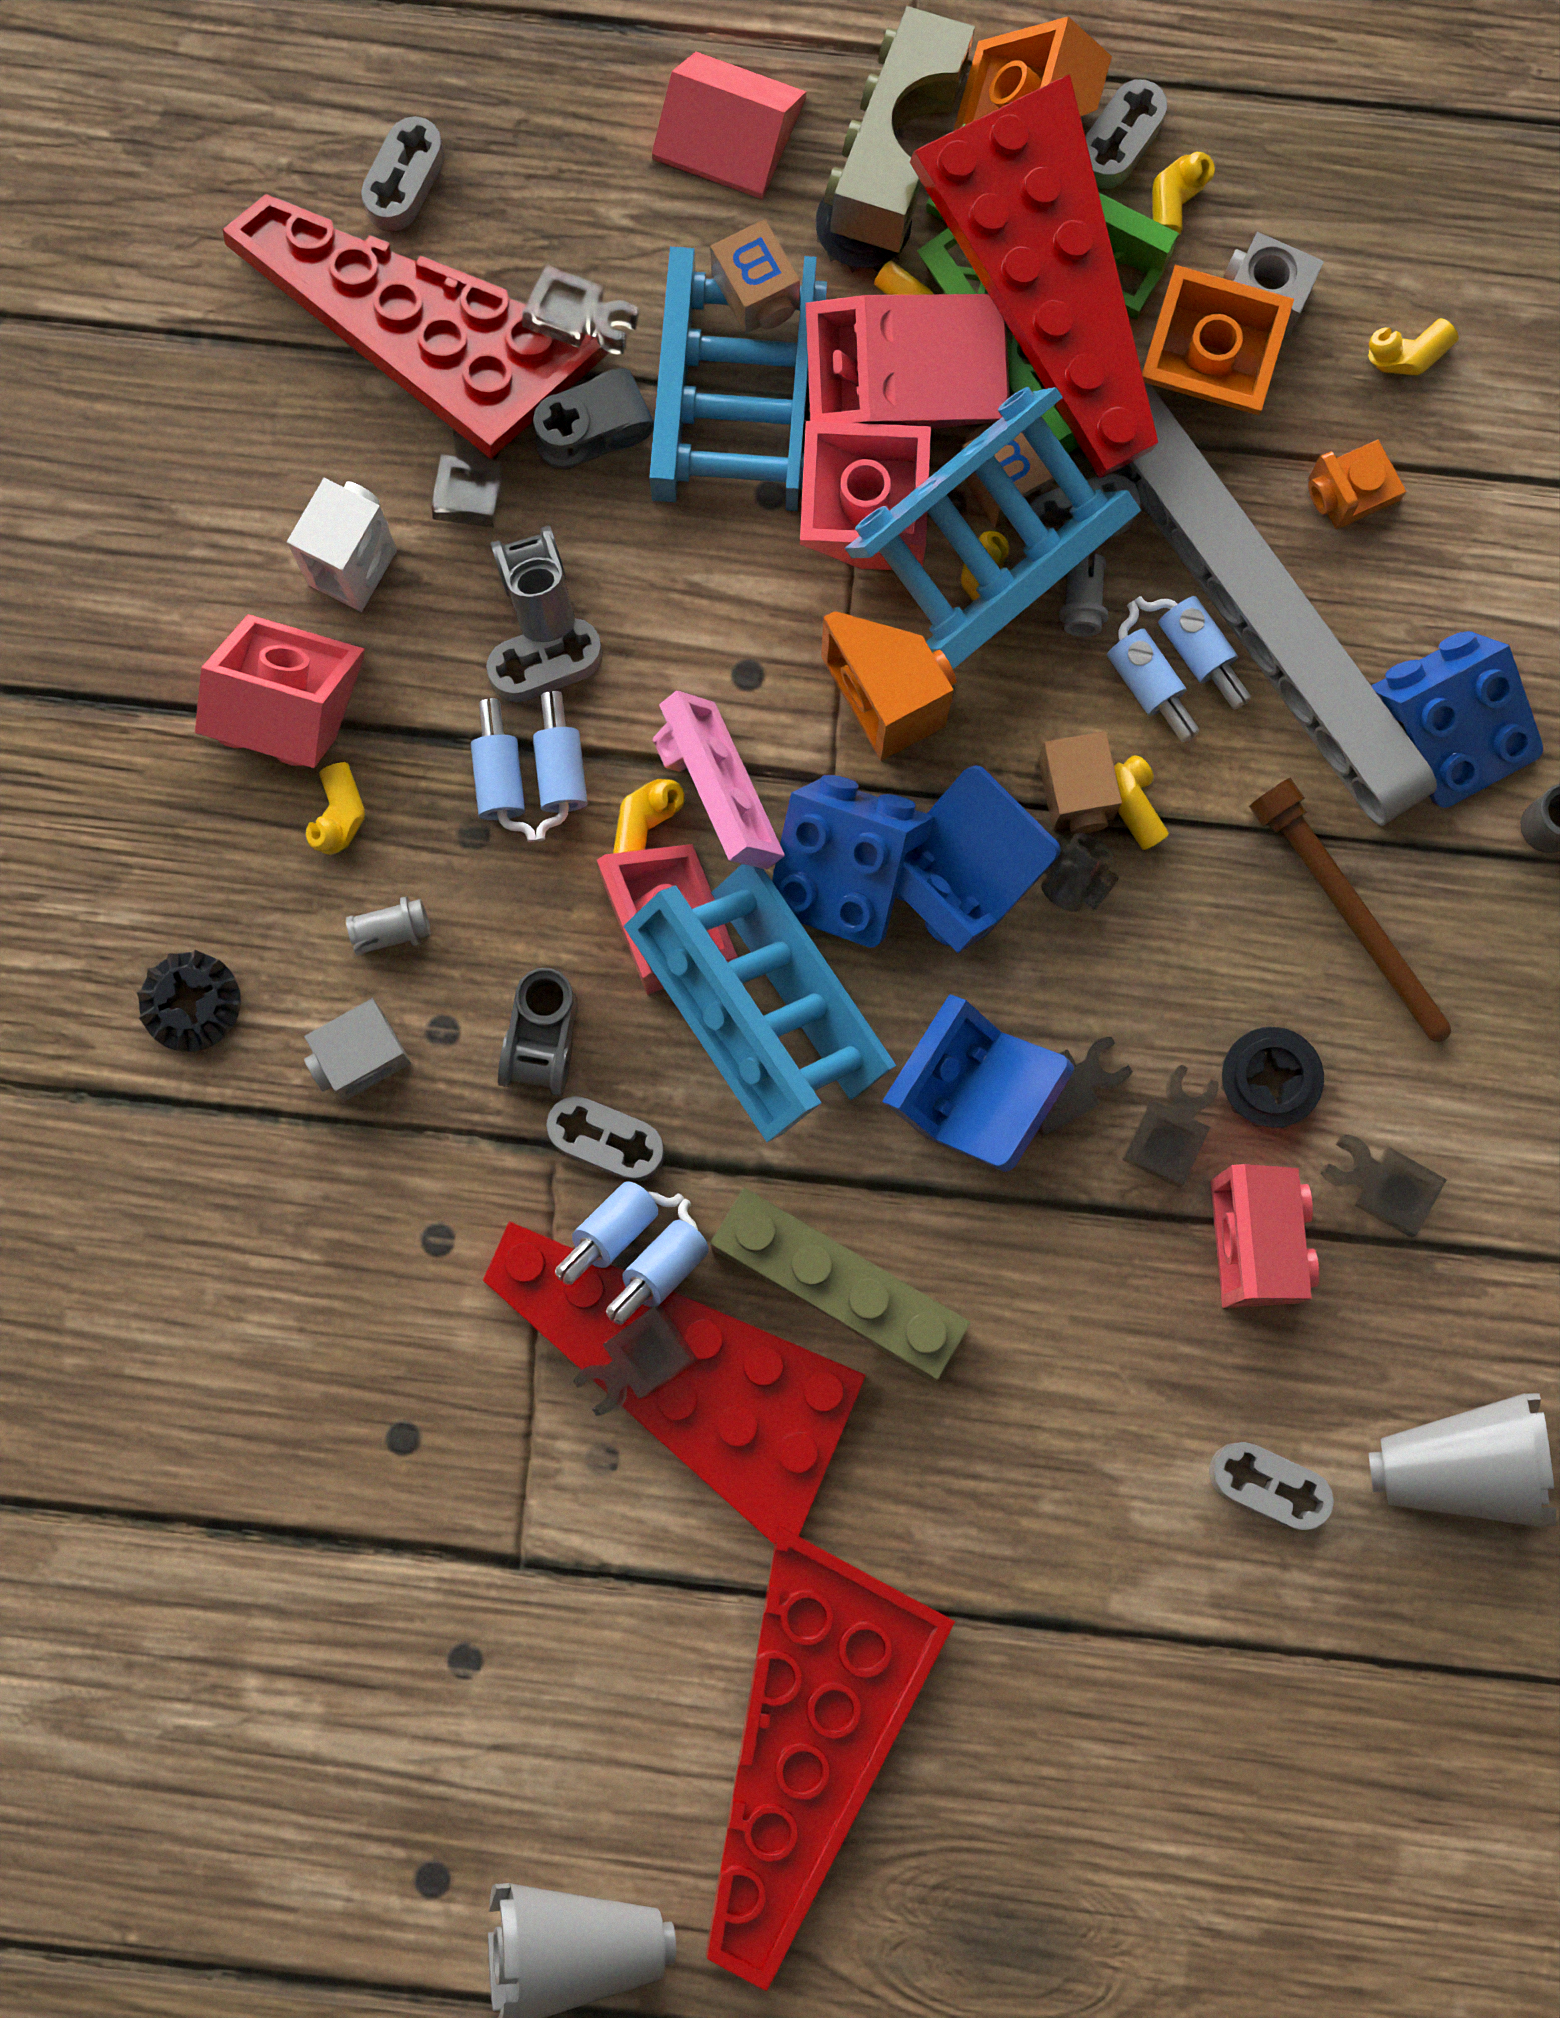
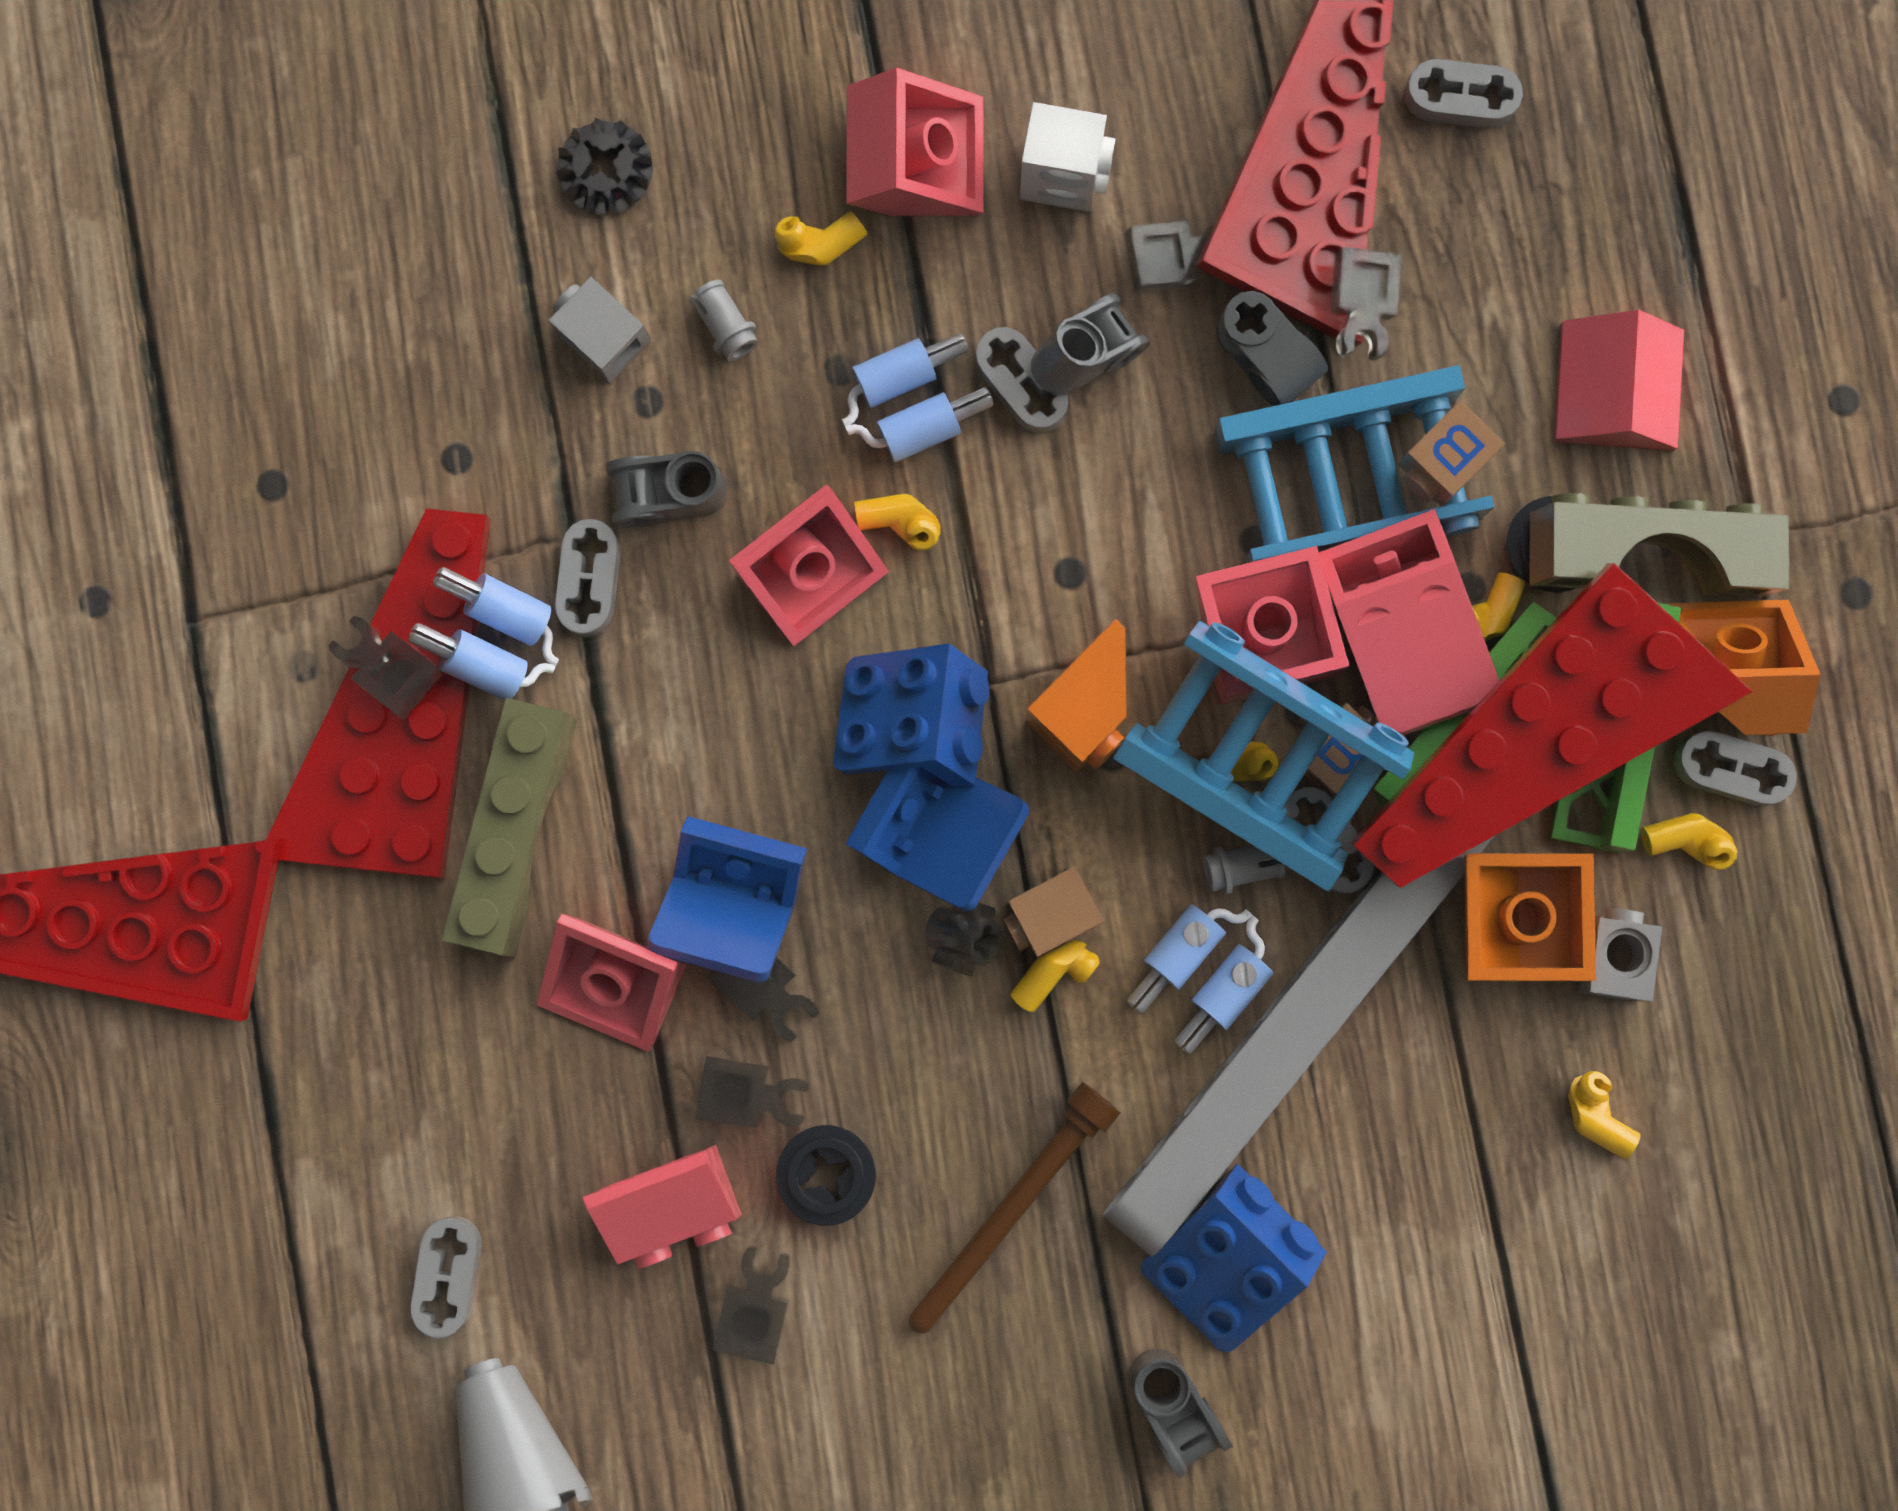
camera: 80 degrees right, 5 degrees up
dark azure fence [623,864,897,1142] -> none
bright pink hinge [653,690,785,869] -> none
orange bracket [1308,439,1407,530] -> none
none -> coral slope [536,914,687,1052]

